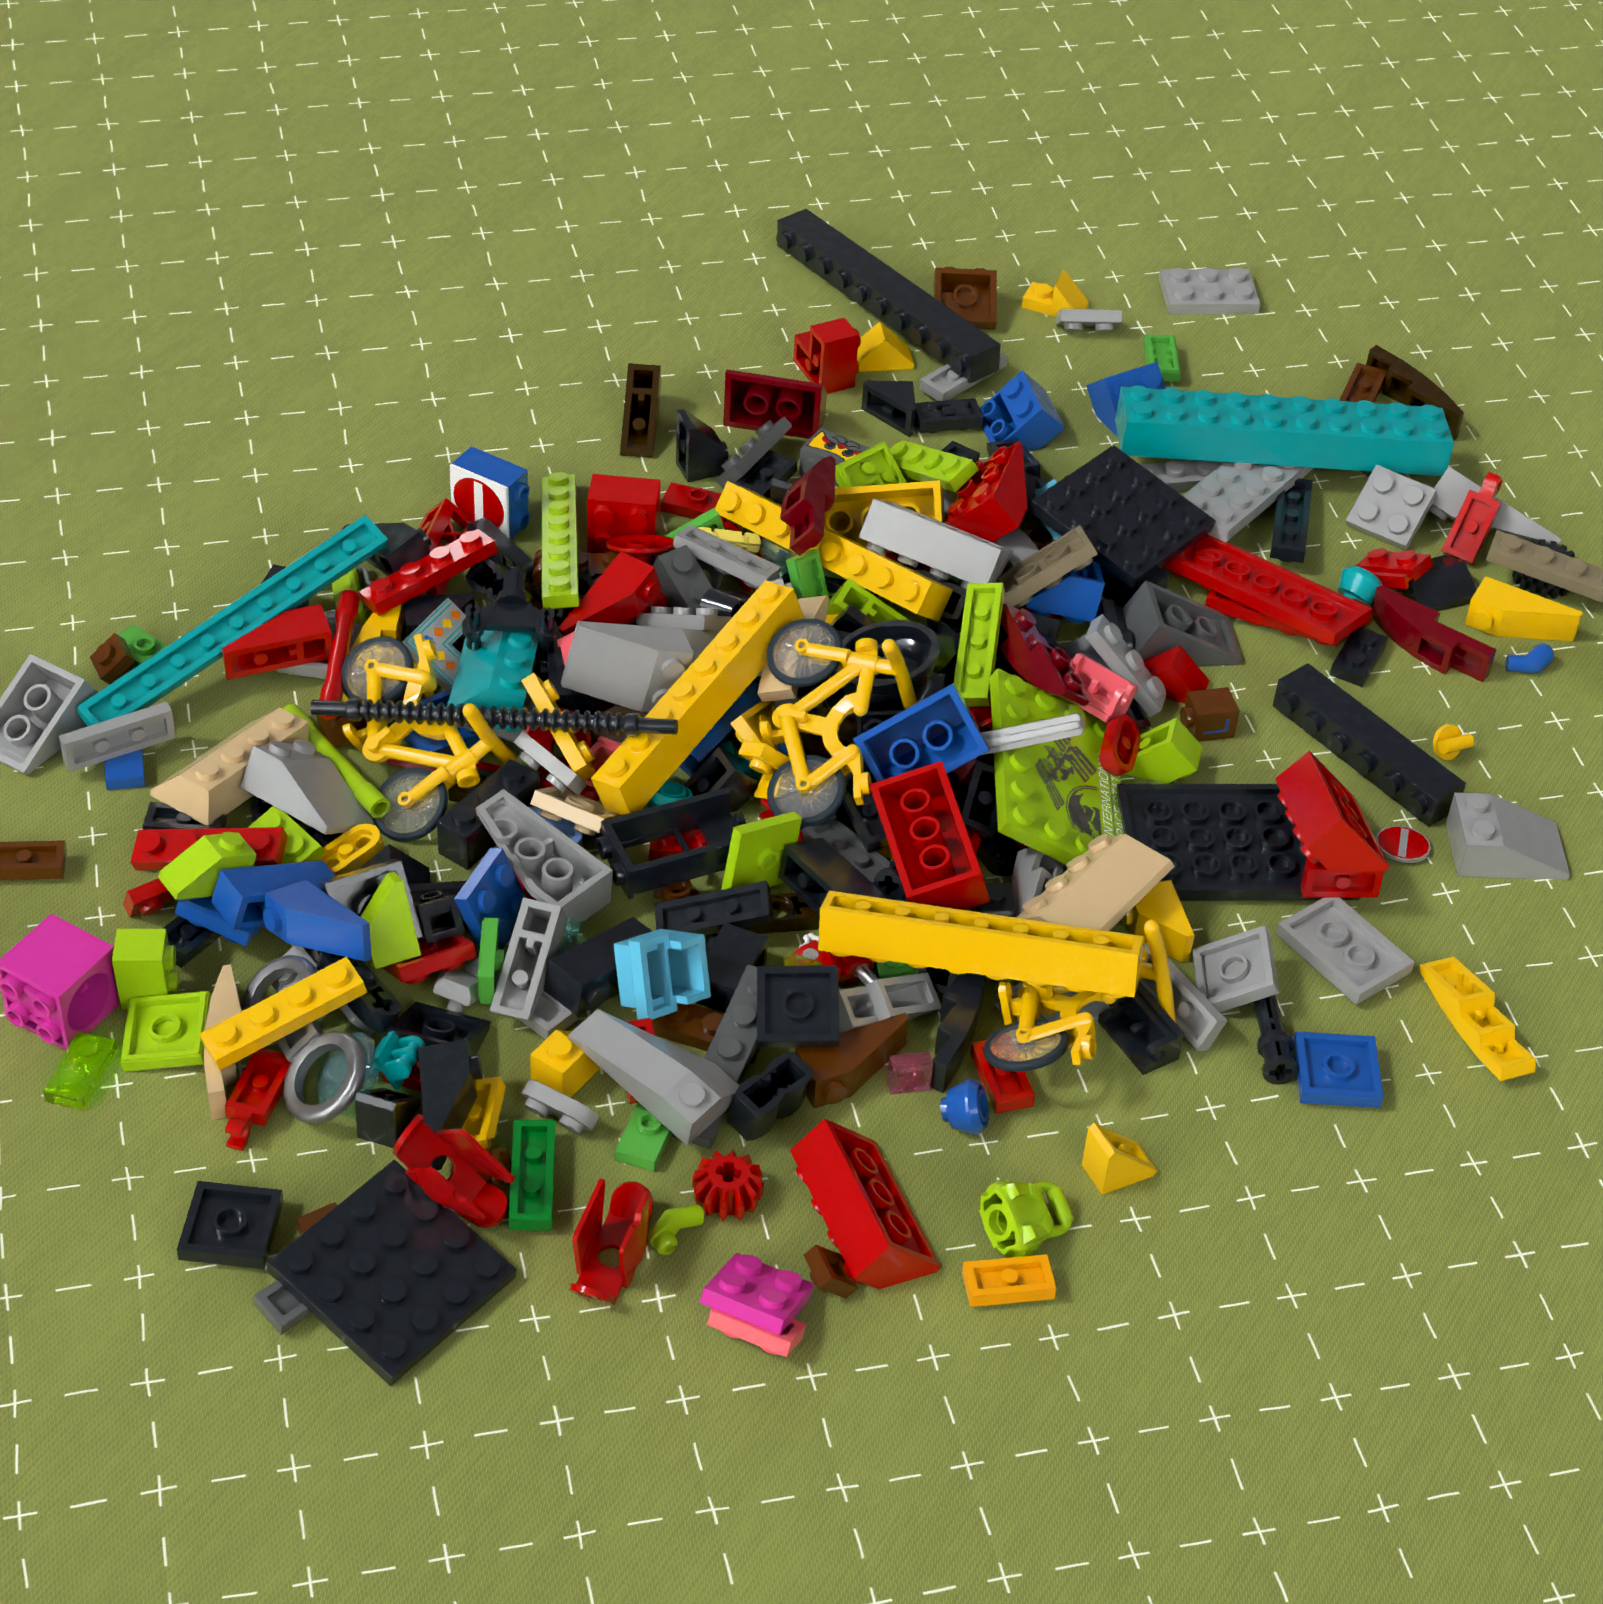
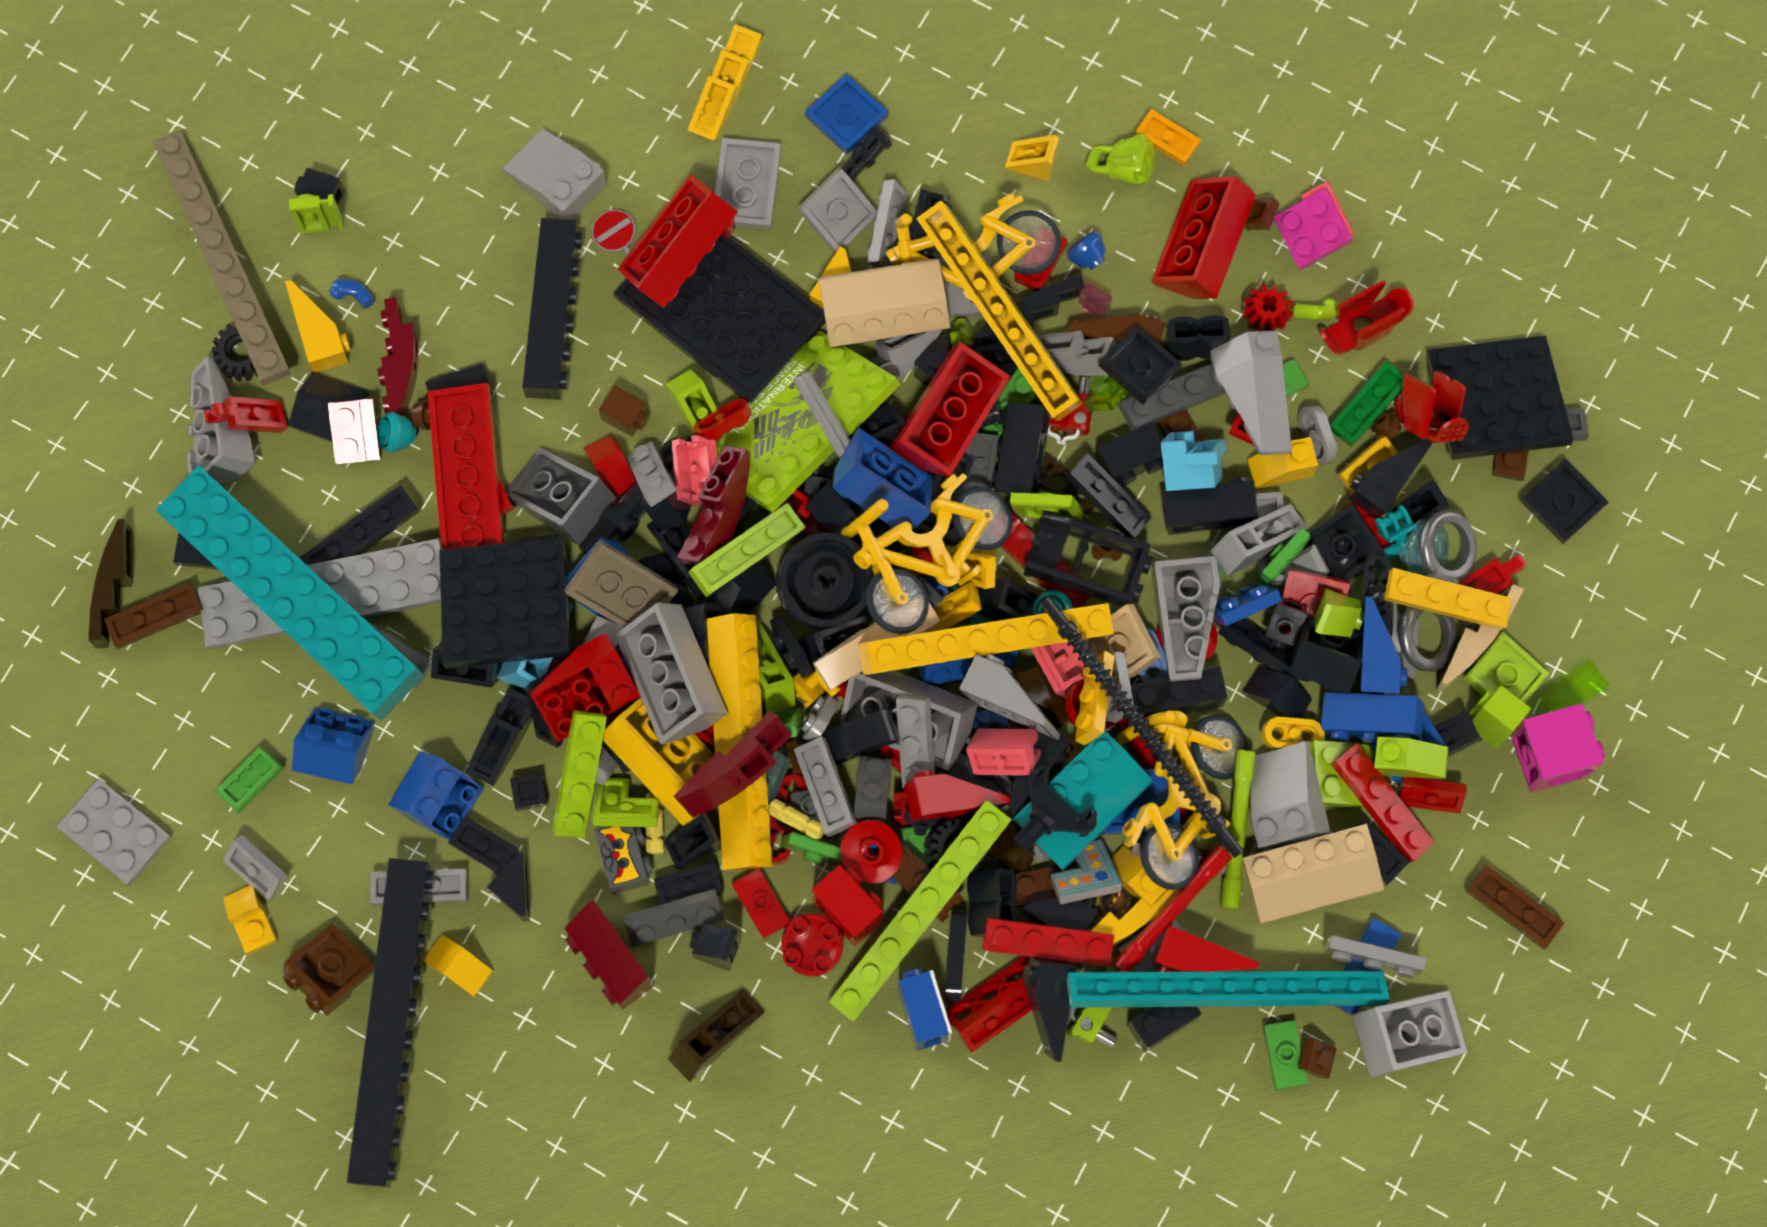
camera: 135 degrees left, 30 degrees up
red brick [793,317,861,394] -> none
light grey plate [1346,465,1437,551] -> none
yellow plate [1433,724,1475,760] -> none

